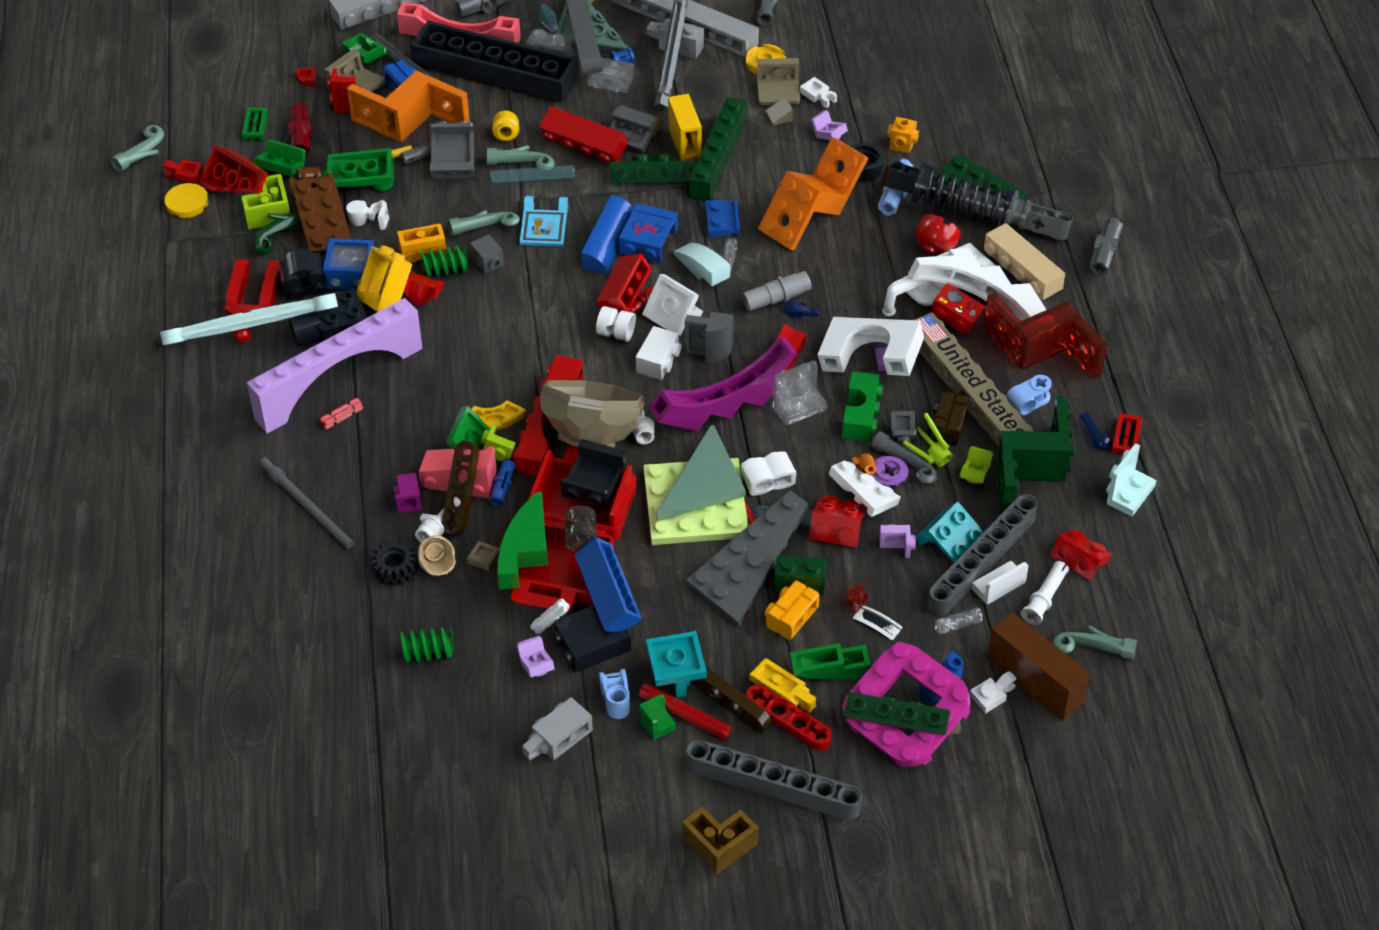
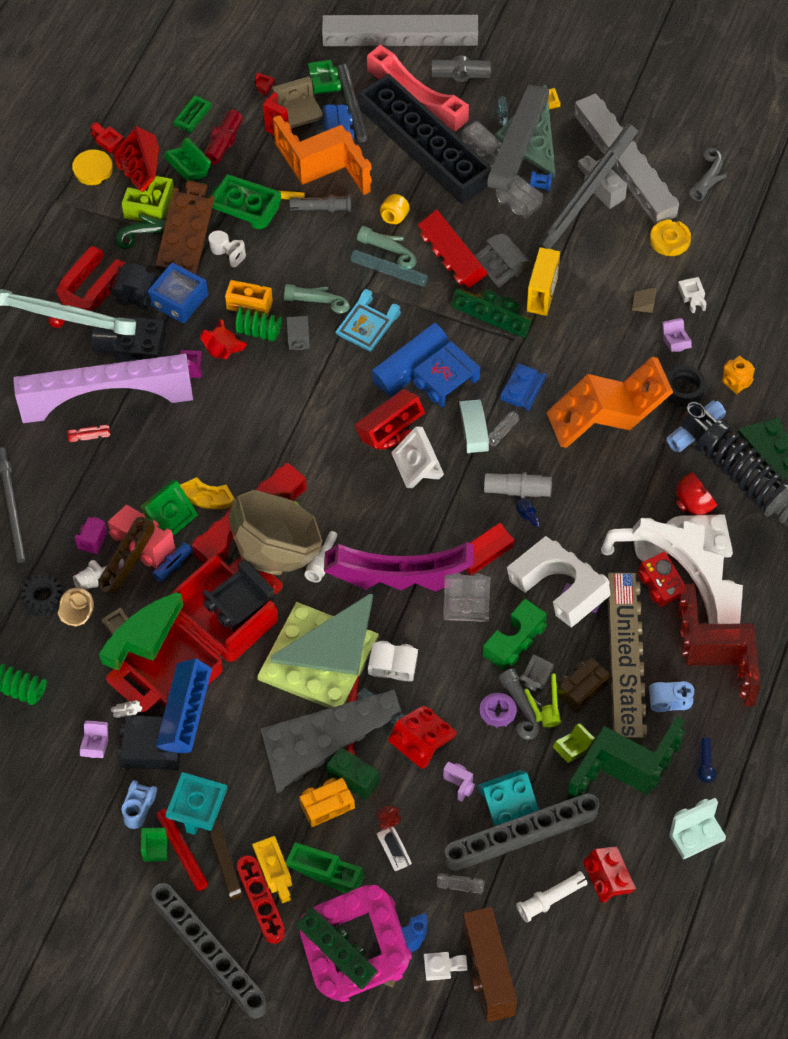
camera: 30 degrees right, 10 degrees up
sand green plant [111,125,164,172] -> none
yellow window [356,245,412,312] -> none
dark grey panel [430,121,475,179] -> none
lime bracket [481,423,516,461] -> none
light grey hinge [522,697,593,761] -> none
clear smoke wheel [565,506,597,552] -> none
white wheel [596,306,636,342] -> none
white brick [636,326,681,380] -> none
pearl gold brick [682,807,758,874] -> none
dark grey brick [685,312,734,363] -> none
dark green brick [690,97,747,201] -> none
dark tan bracket [757,58,800,105] -> none
white wing [829,461,901,517] -> none
orange arm [851,453,877,475] -> none
white panel [971,561,1029,605] -> none
tan brick [984,223,1065,300] -> none
sand green plant [1052,626,1137,660] -> none
red tile [1111,413,1142,456] -> none

